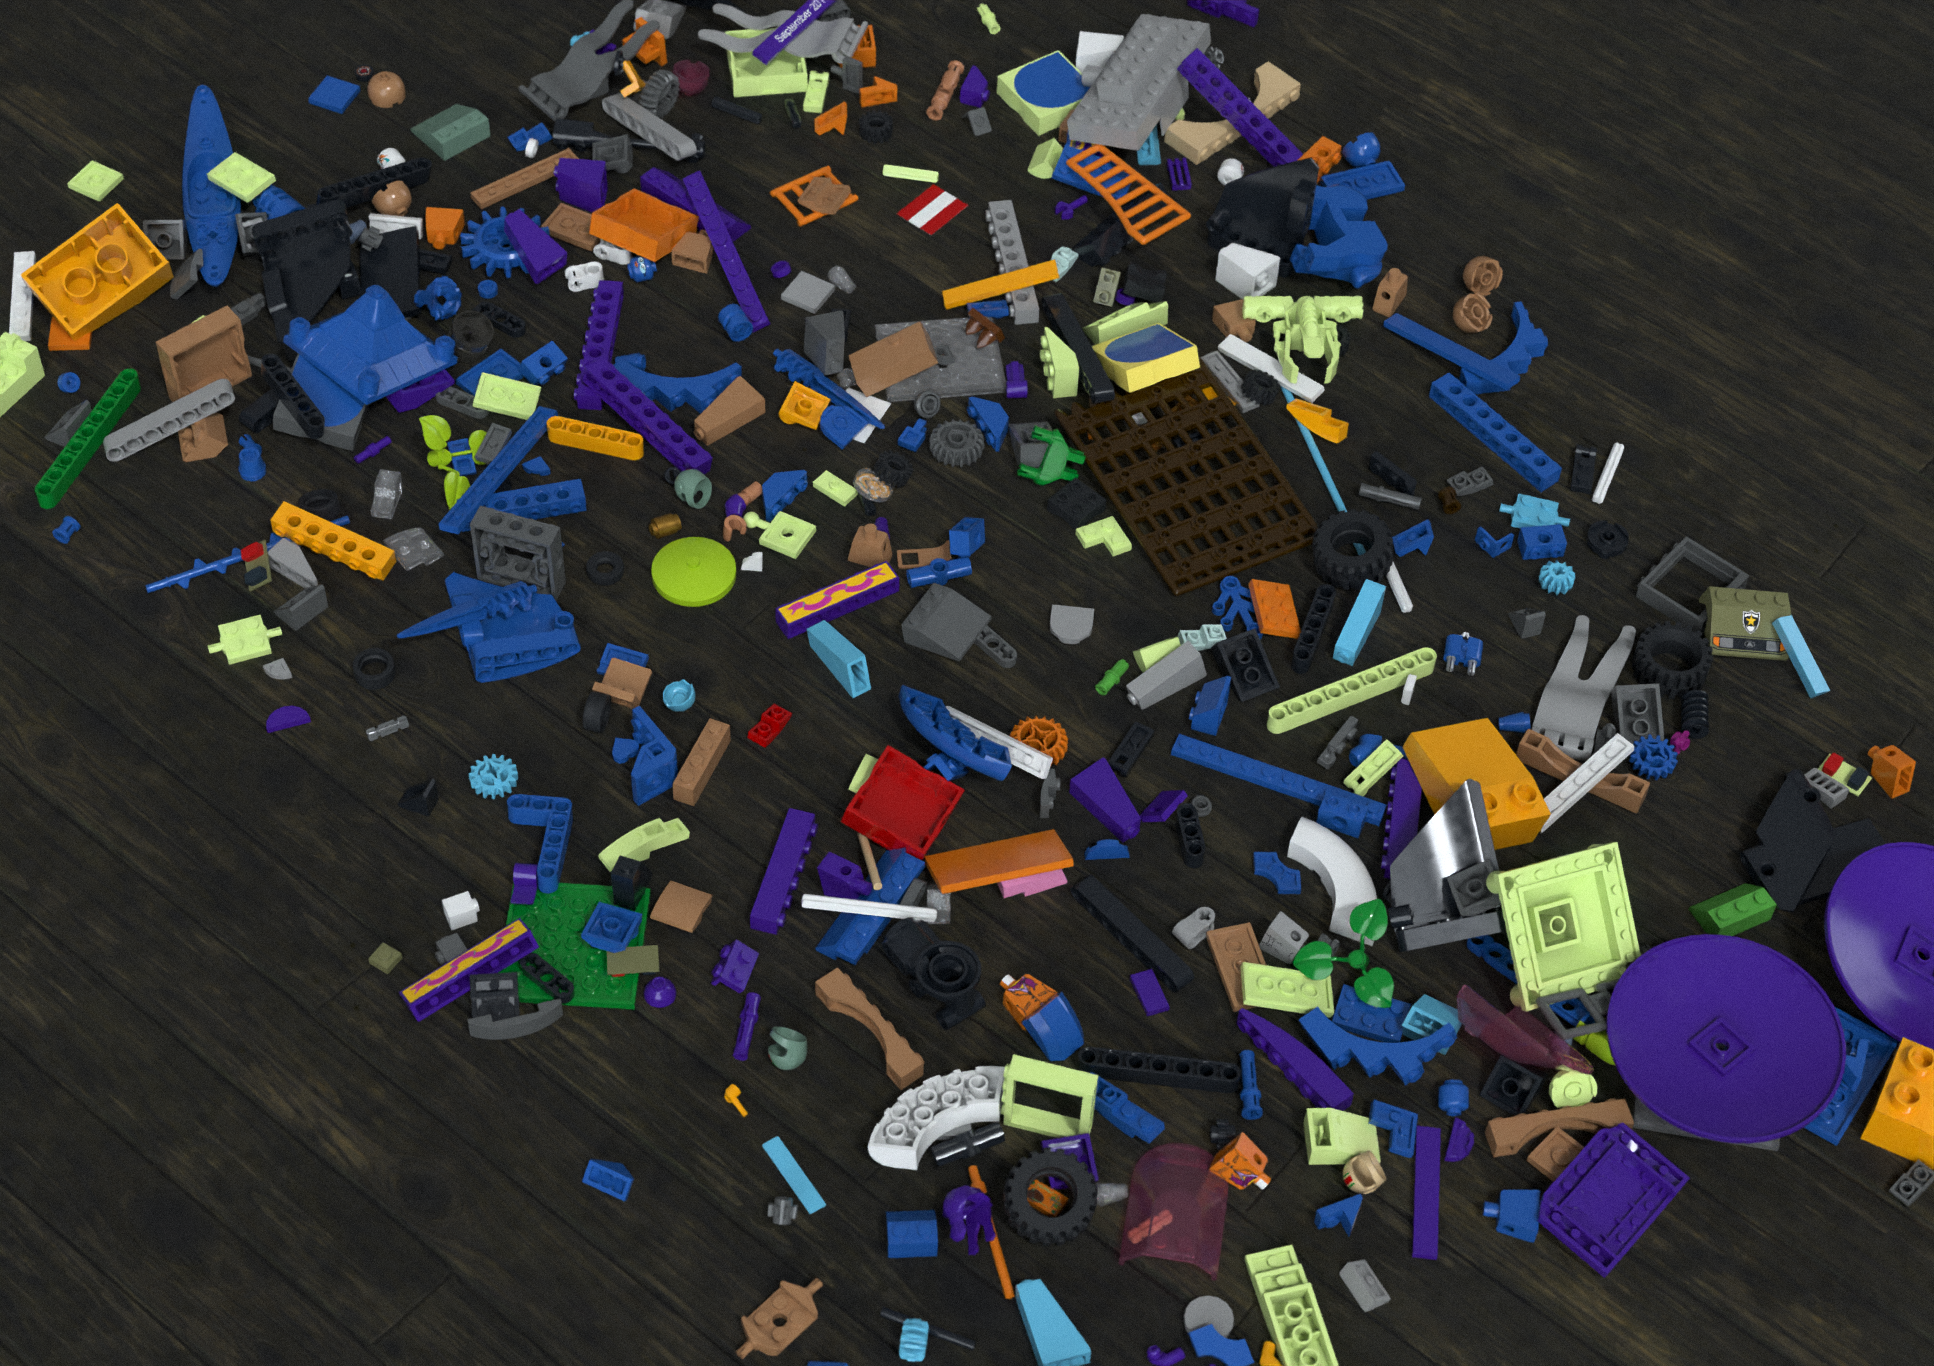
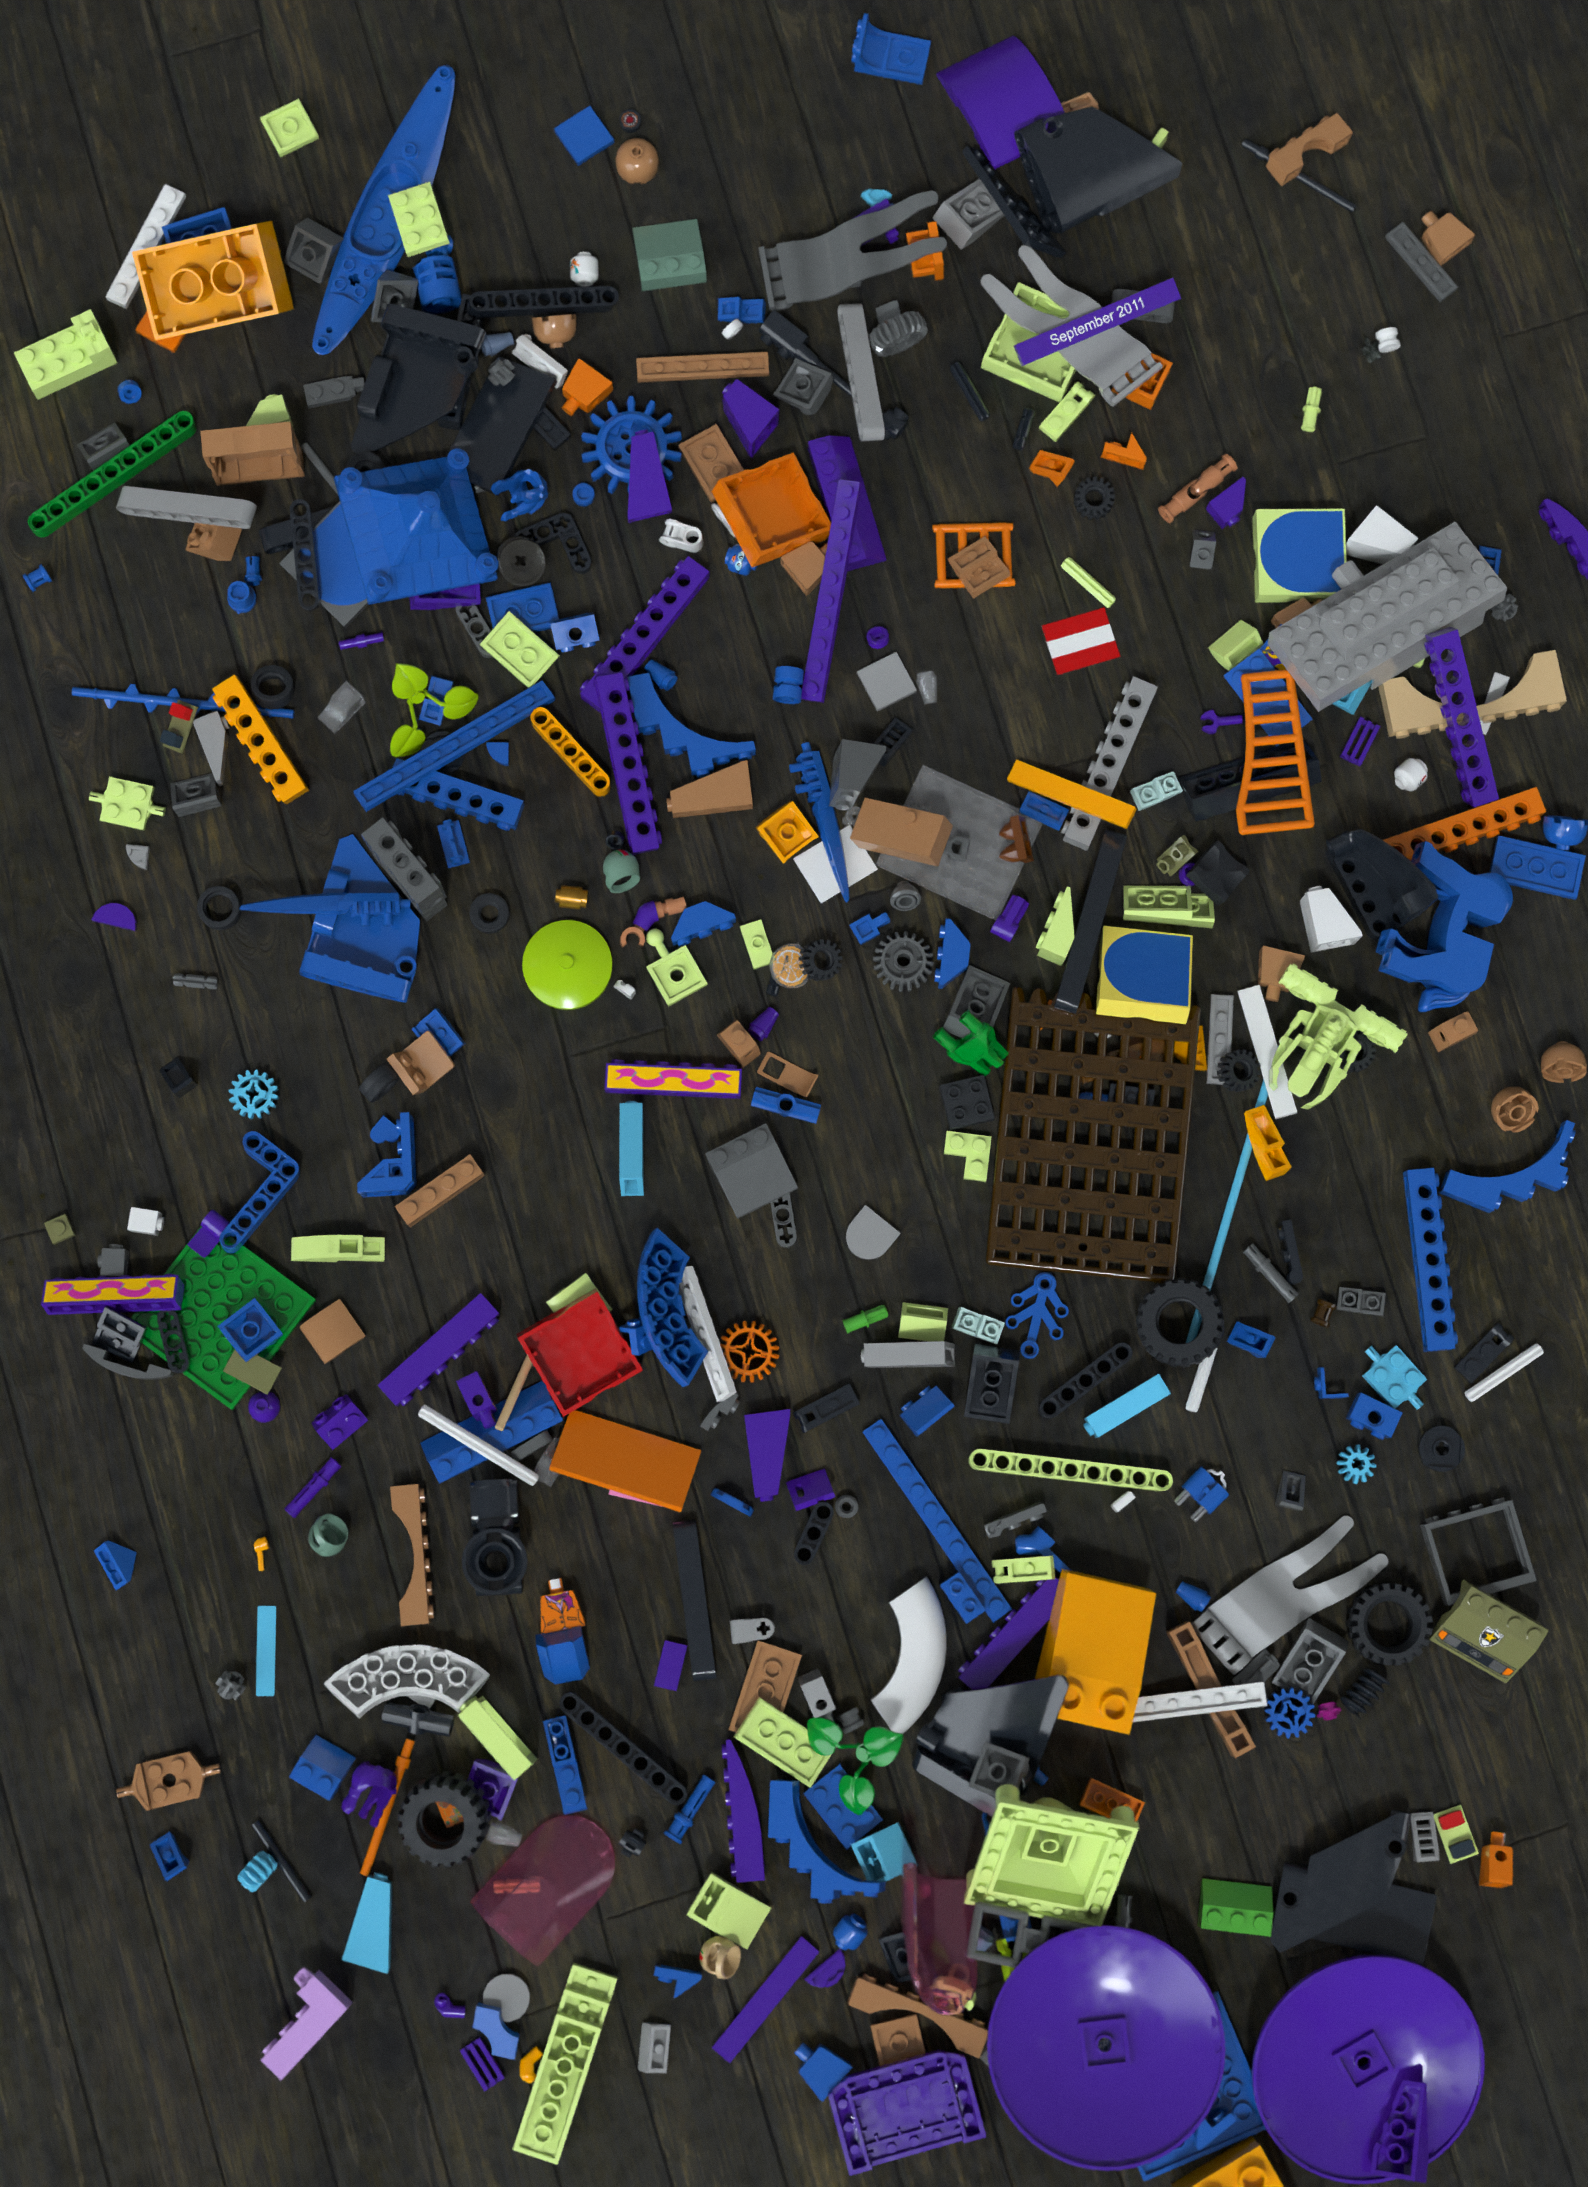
camera: 30 degrees right, 30 degrees up
dark grey slope [170,248,203,299] -> none
clear slope [384,528,444,571] -> none
dark grey tile [475,423,512,465] -> none
black slope [611,855,653,911] -> none
light orange piece [614,50,646,97] -> none
medium azure hair [662,679,696,712] -> none
clear pink cylinder [672,60,709,95] -> none
red slope [747,704,792,748] -> none
blue tile [819,405,869,450] -> none
dark grey plate [831,56,863,94] -> none
blue brick [949,517,985,558] -> none
orange torso [1209,1132,1271,1189] -> none
orange plate [1248,579,1301,639] -> none
blue tile [1253,852,1301,894] -> none
blue tile [1368,1100,1418,1158] -> none
blue tile [1384,313,1520,390] -> none
medium azure slope [1772,615,1830,699] -> none

